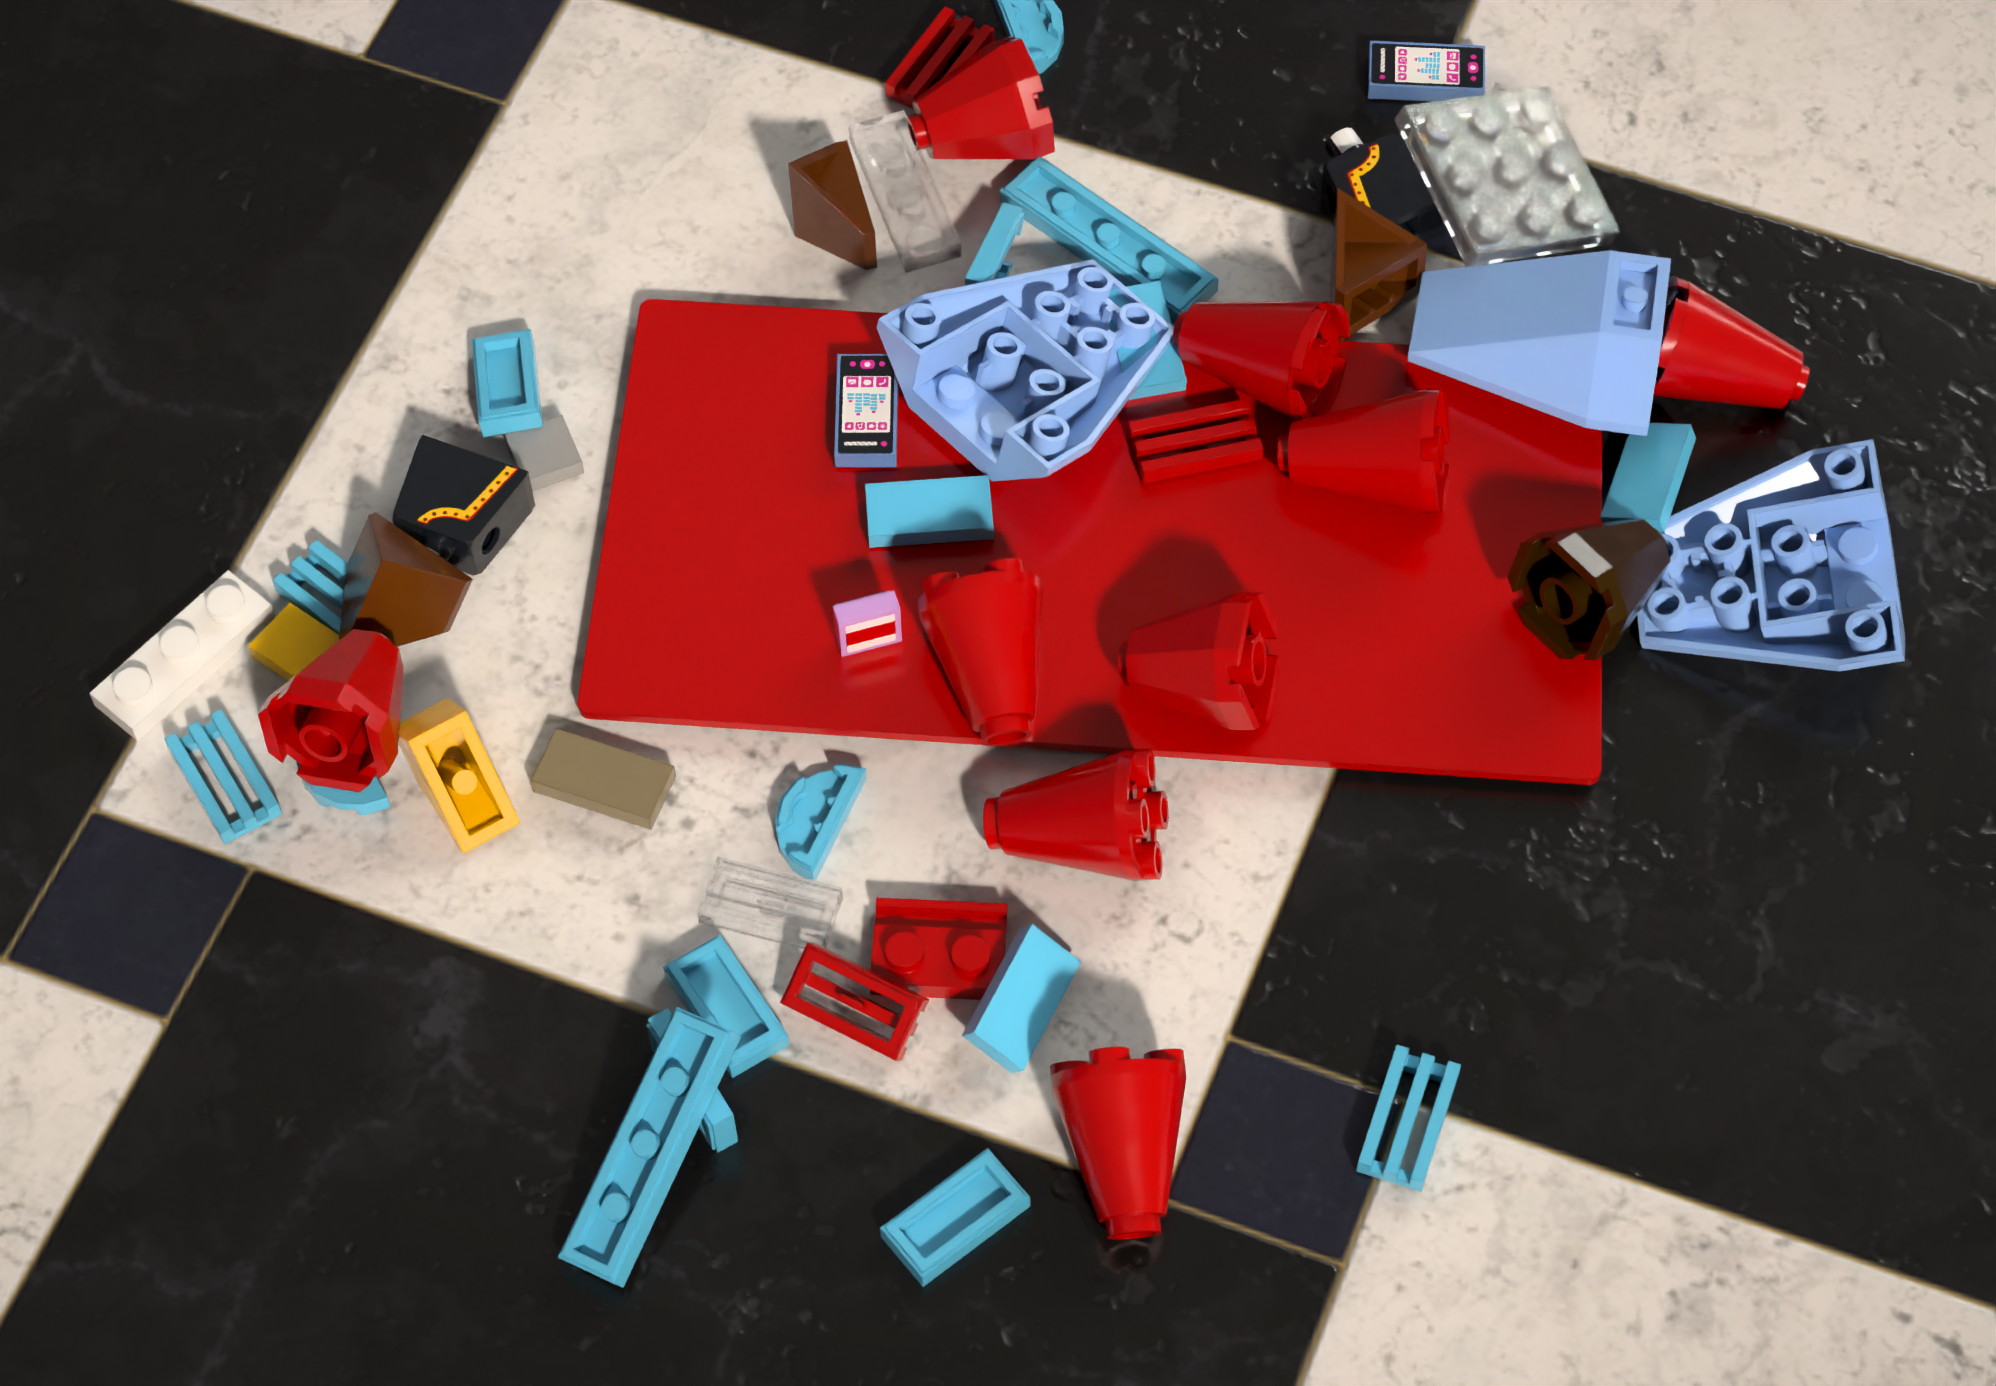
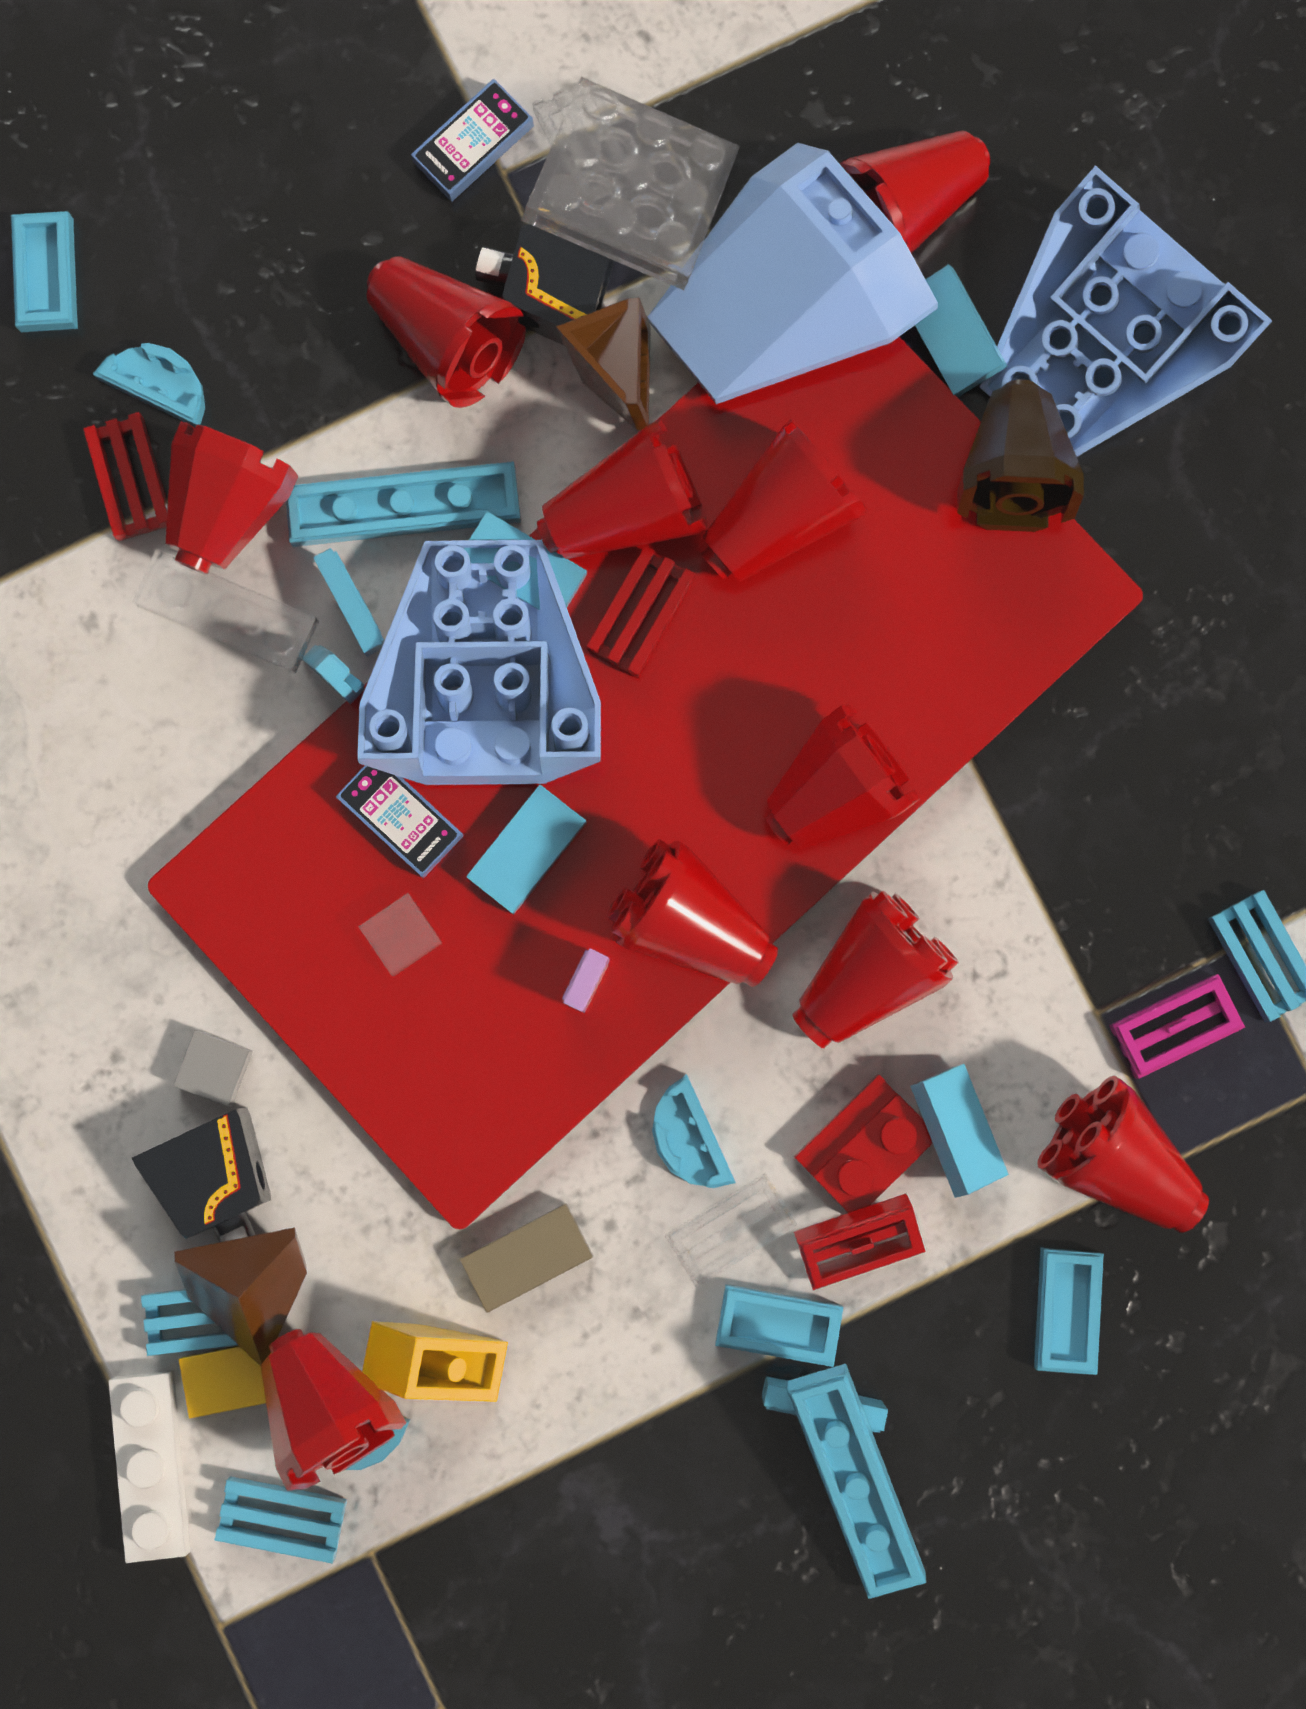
camera: 45 degrees left, 25 degrees up
medium azure tile [471,329,543,437] -> none
reddish brown slope [788,140,877,270] -> none
none -> medium azure tile [301,644,365,704]
none -> clear tile [359,893,443,976]
none -> red cone [367,256,526,408]
none -> dark pink tile [1109,974,1245,1079]

